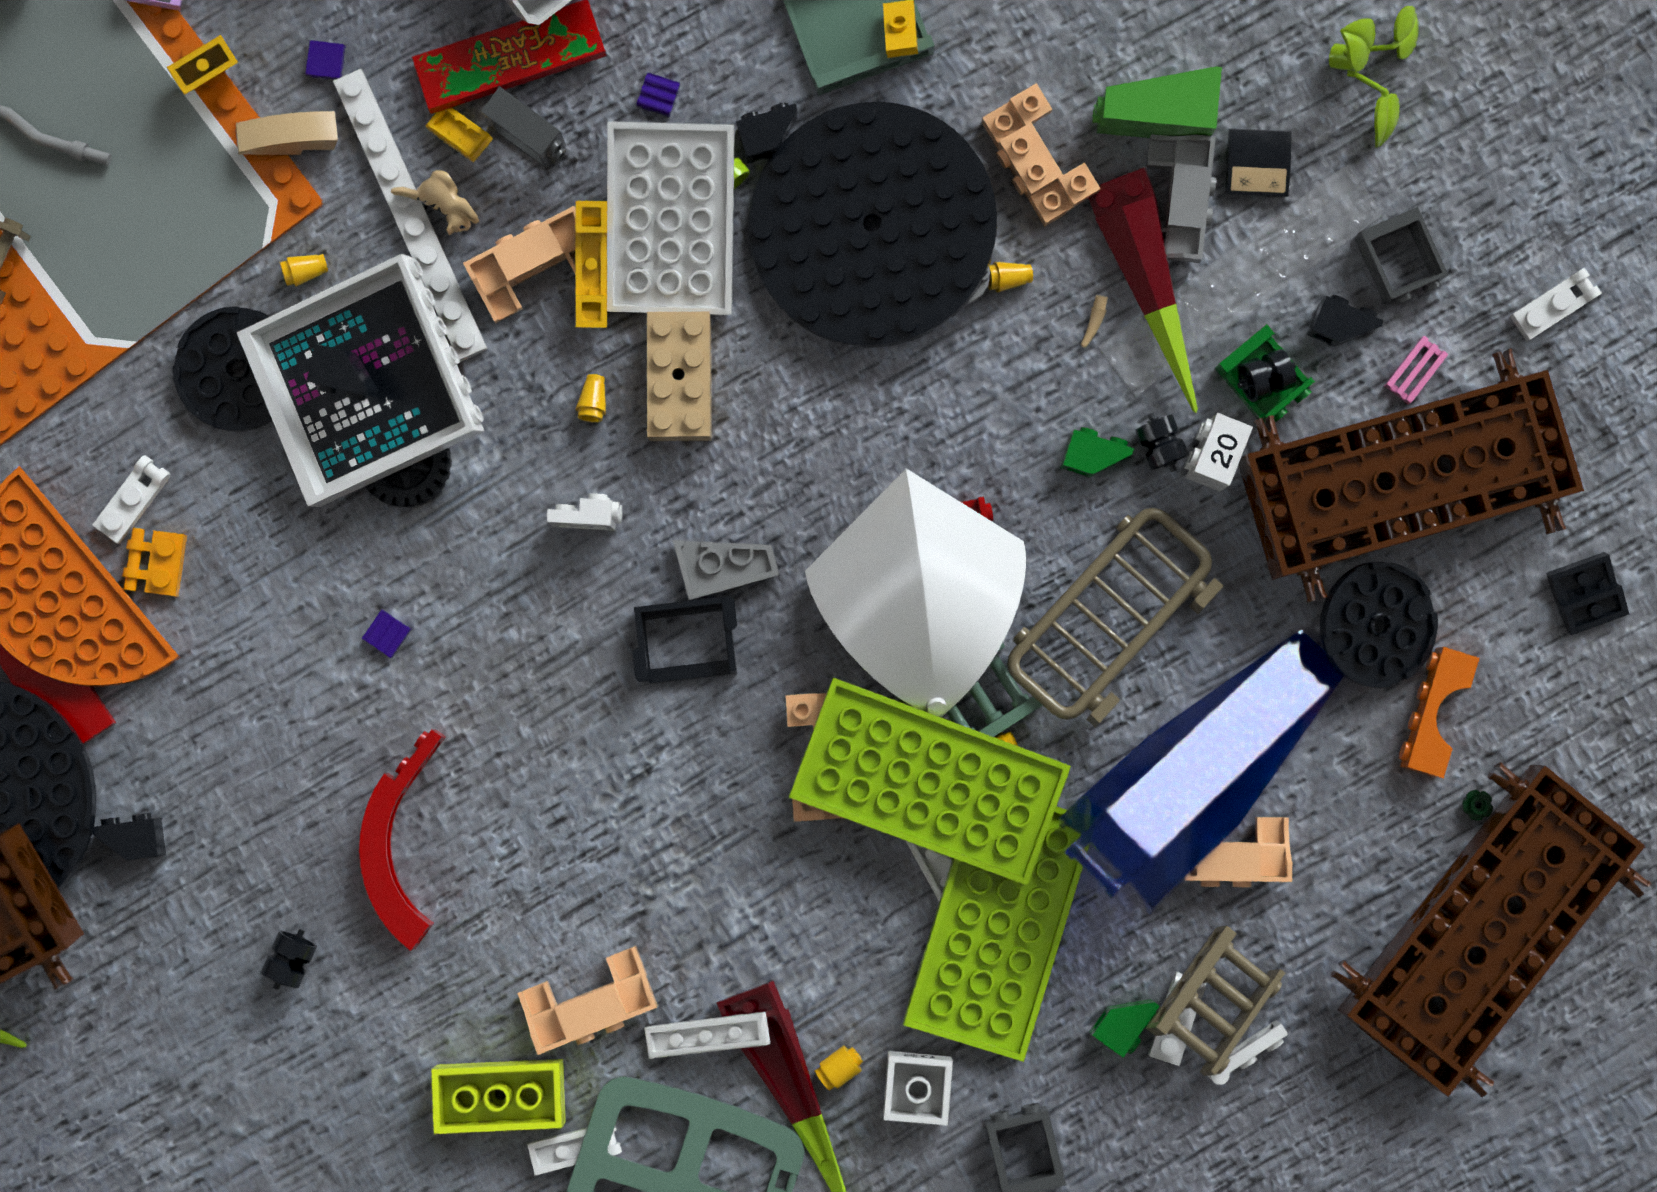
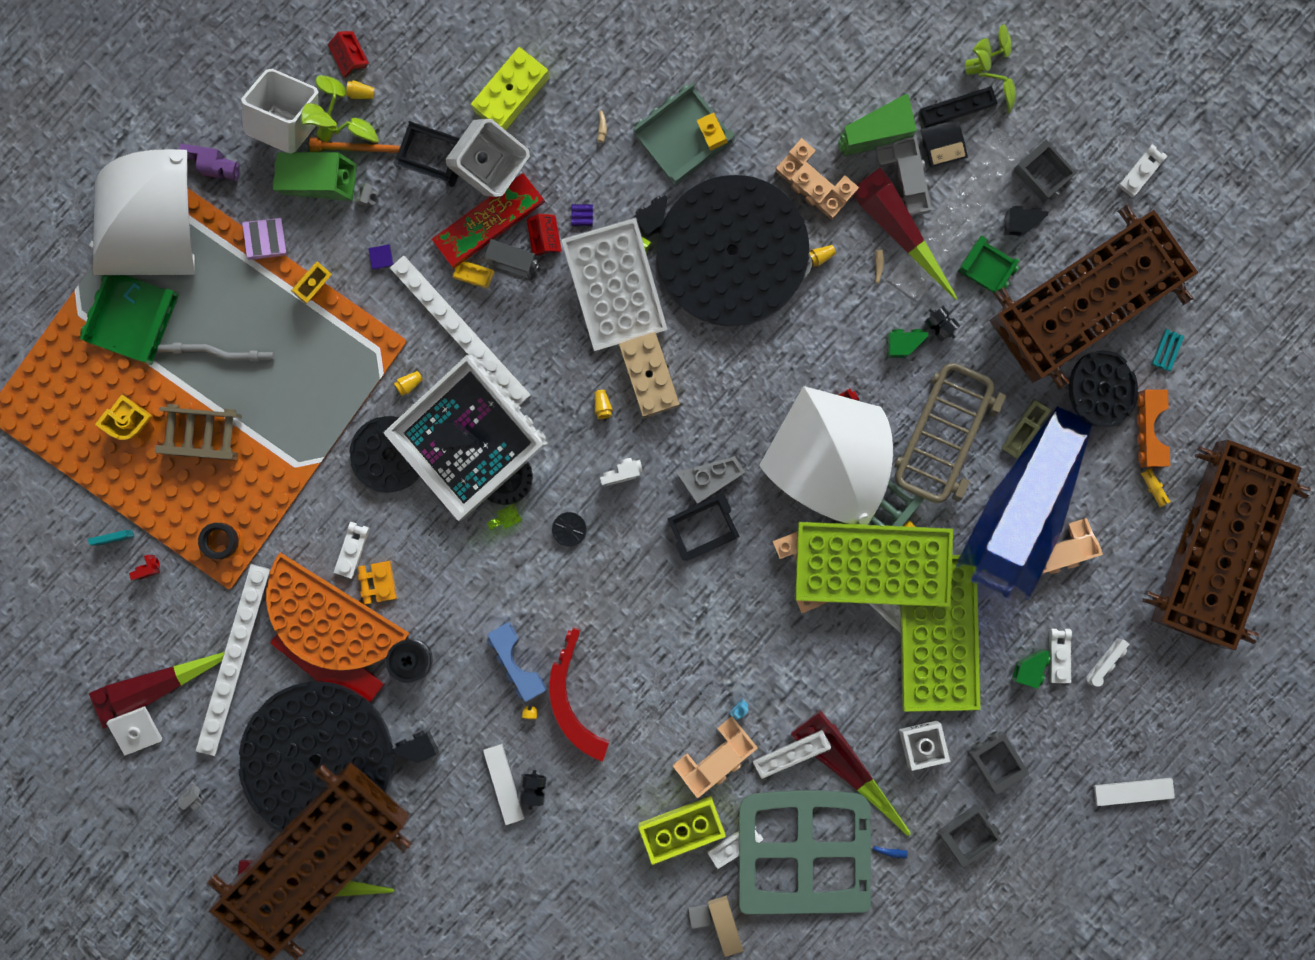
camera: 15 degrees left, 0 degrees up
tan slope [235,111,338,155] -> none
dark purple piece [362,609,412,658] -> none
tan animal [391,170,480,235] -> none
light nougat bracket [463,206,575,323] -> none
yellow slope [575,201,607,328] -> none
yellow brick [815,1045,863,1091] -> none
dark tan fence [1146,926,1285,1076] -> none
white brick [1184,413,1253,492] -> none
black wheel [1237,349,1296,402] -> none
bright pink tile [1384,336,1449,405] -> none
dark green plate [1462,790,1493,821] -> none
black slope [1546,552,1629,635] -> none
none -> black wheel [386,638,433,683]
none -> white tile [483,744,525,825]
none -> clear neon green plate [486,503,522,530]
none -> medium blue arch [487,622,547,702]
none -> yellow hinge [522,705,538,719]
none -> red panel [526,214,562,256]
none -> black wheel [552,512,586,547]
none -> medium azure plate [730,699,749,720]
none -> black tile [919,86,998,128]
none -> olive slope [1001,398,1051,459]
none -> yellow pin [1140,468,1171,507]
none -> teal tile [1151,329,1184,372]

